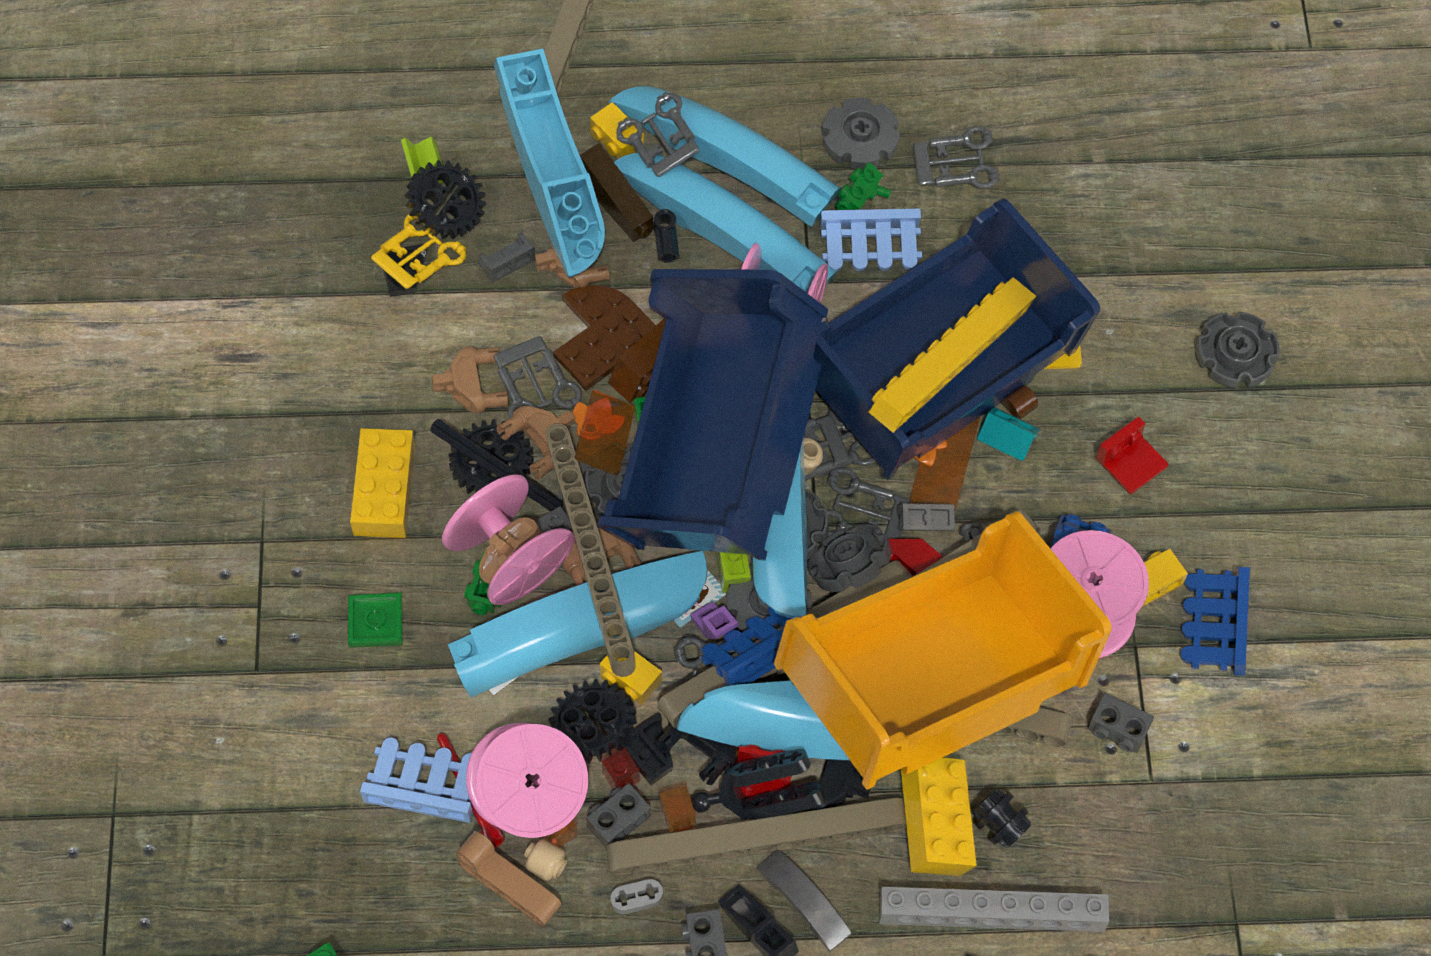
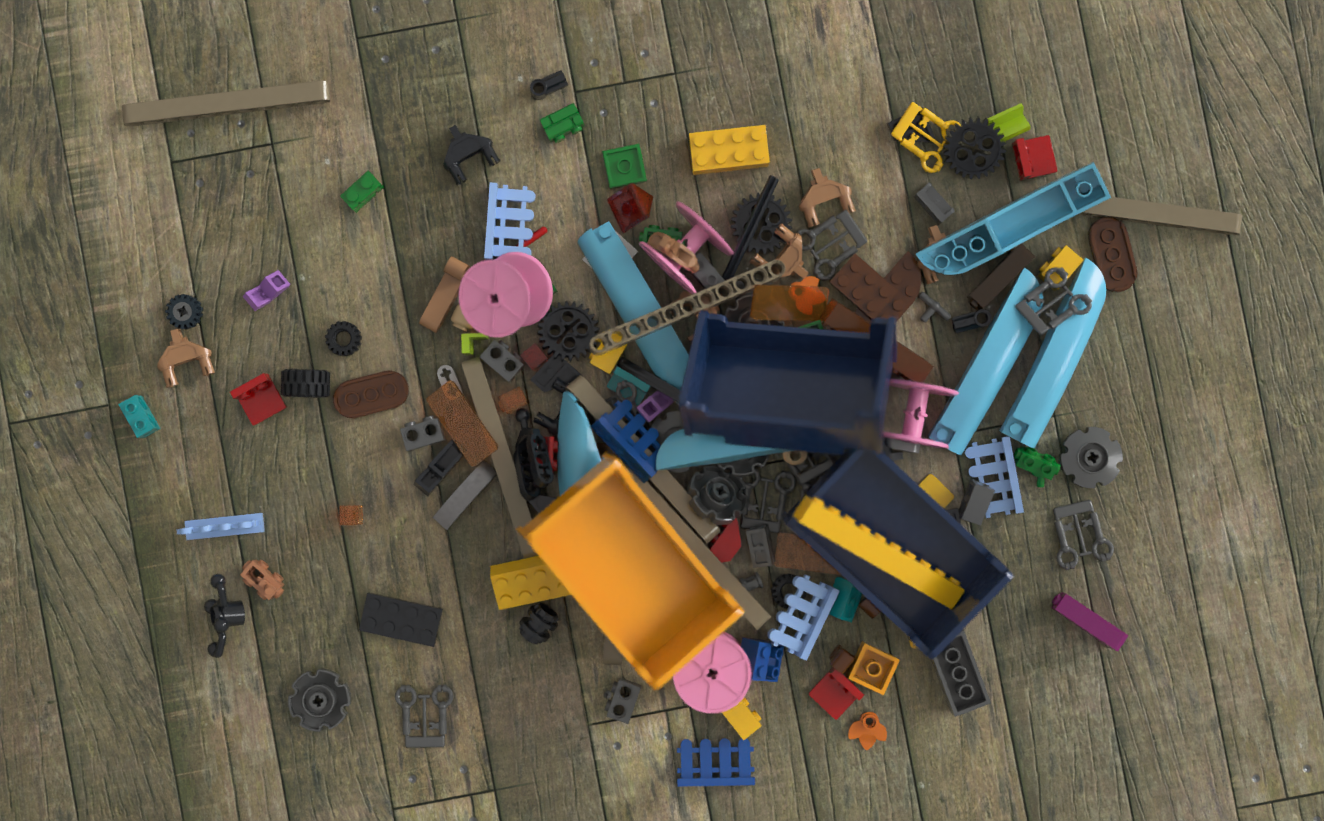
camera: 85 degrees right, 25 degrees up
light grey brick [879,887,1109,932] -> none
dark grey piece [1196,312,1280,388] -> none
none -> clear orange piece [427,380,498,466]
none -> black connector [443,125,501,185]
none -> lime panel [461,333,488,356]
none -> black piece [530,70,568,100]
none -> green brick [539,103,585,143]
none -> clear red slope [607,183,653,233]
none -> teal panel [607,366,650,406]
none -> black axle [617,357,681,402]
none -> light blue fence [767,574,839,661]
none -> black tyre [771,573,807,609]
none -> reddish brown piece [829,644,855,674]
none -> light orange brick [846,641,900,695]
none -> orange plate [848,712,887,750]
none -> dark grey piece [919,292,951,323]
none -> dark grey brick [931,630,991,717]
none -> dark grey hinge [958,479,995,526]
none -> red bracket [1012,135,1058,181]
none -> magenta slope [1051,592,1129,652]
none -> reddish brown tile [1088,217,1137,292]

